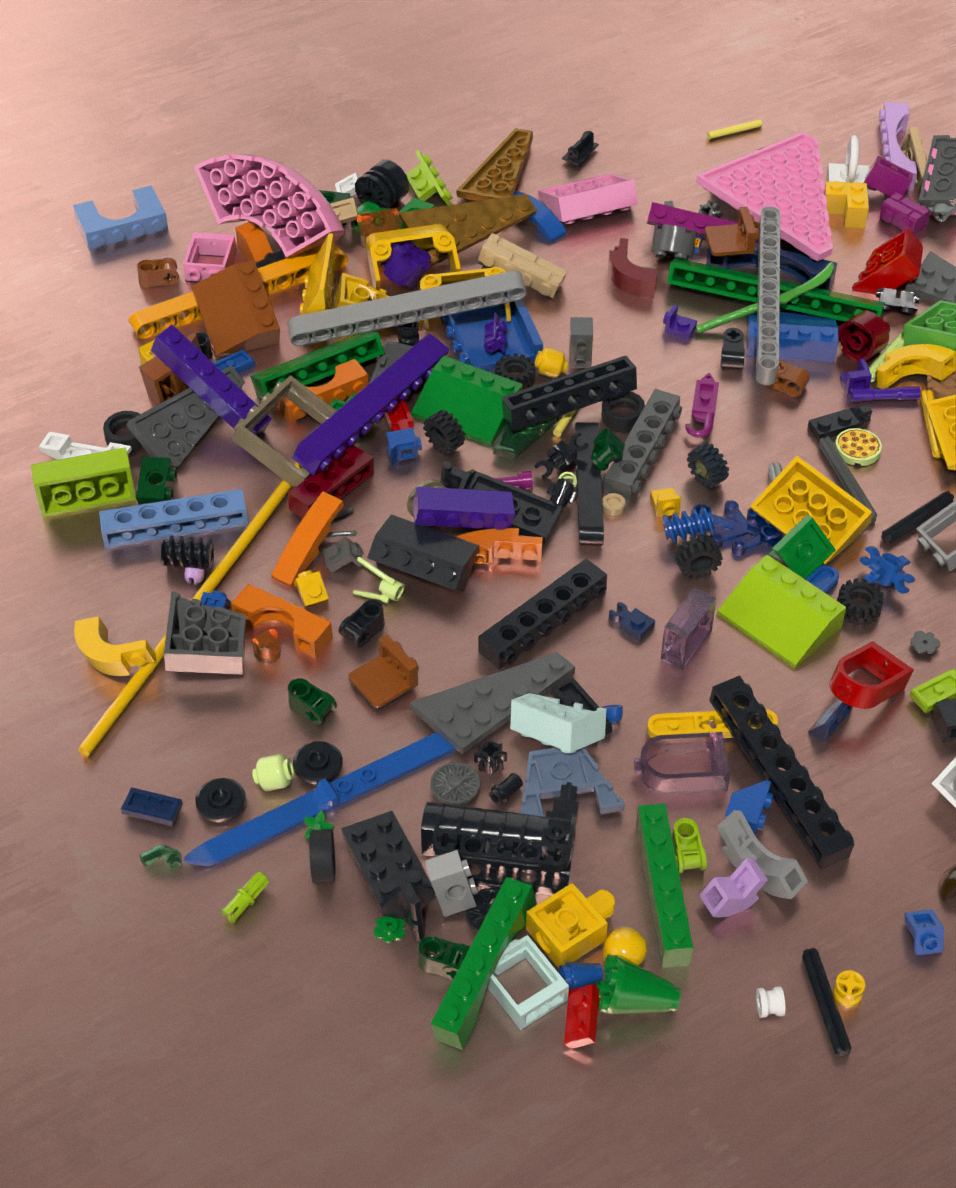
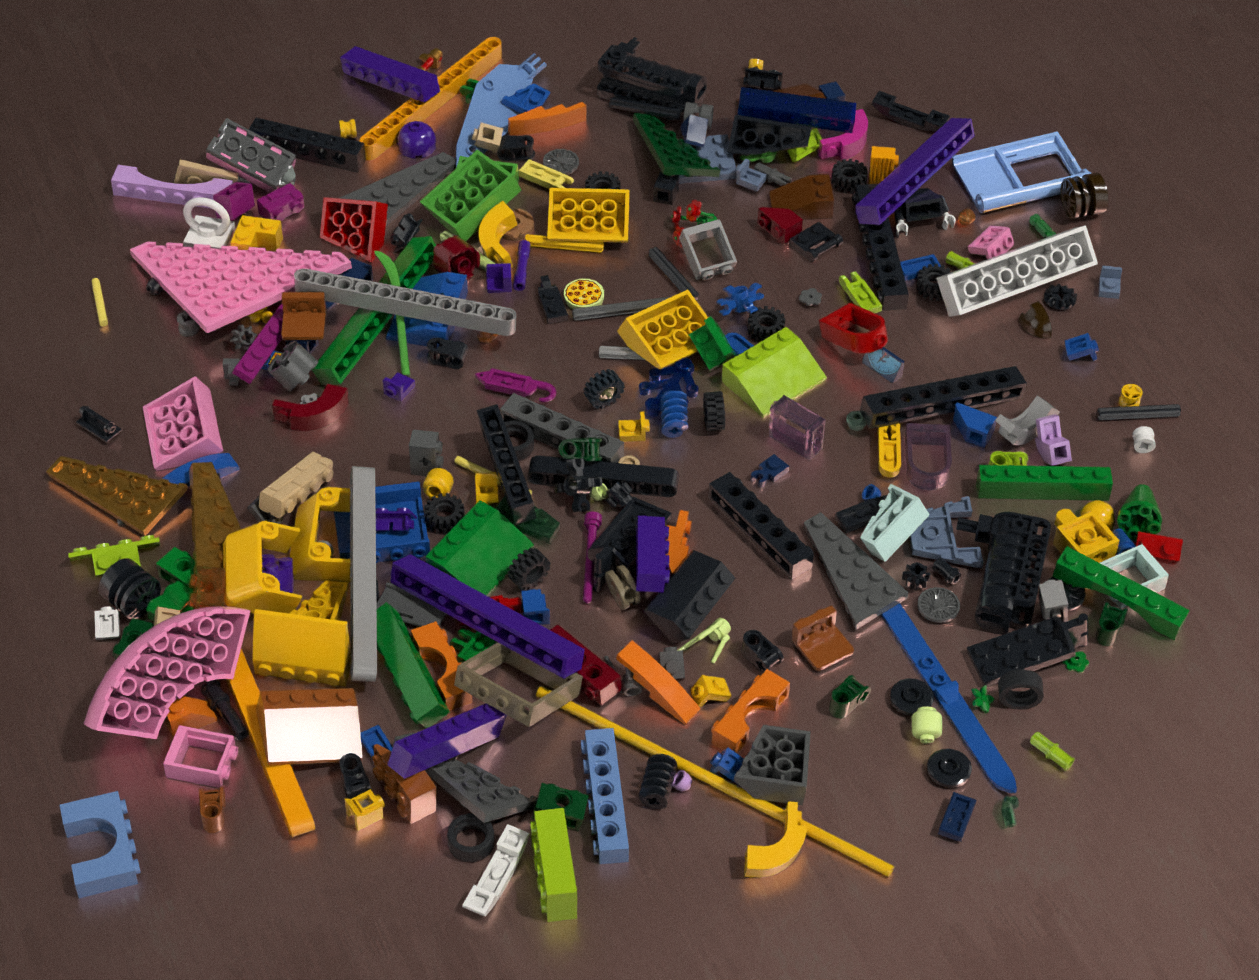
camera: 85 degrees left, 0 degrees up
clear orange brick [252,628,281,664] -> none

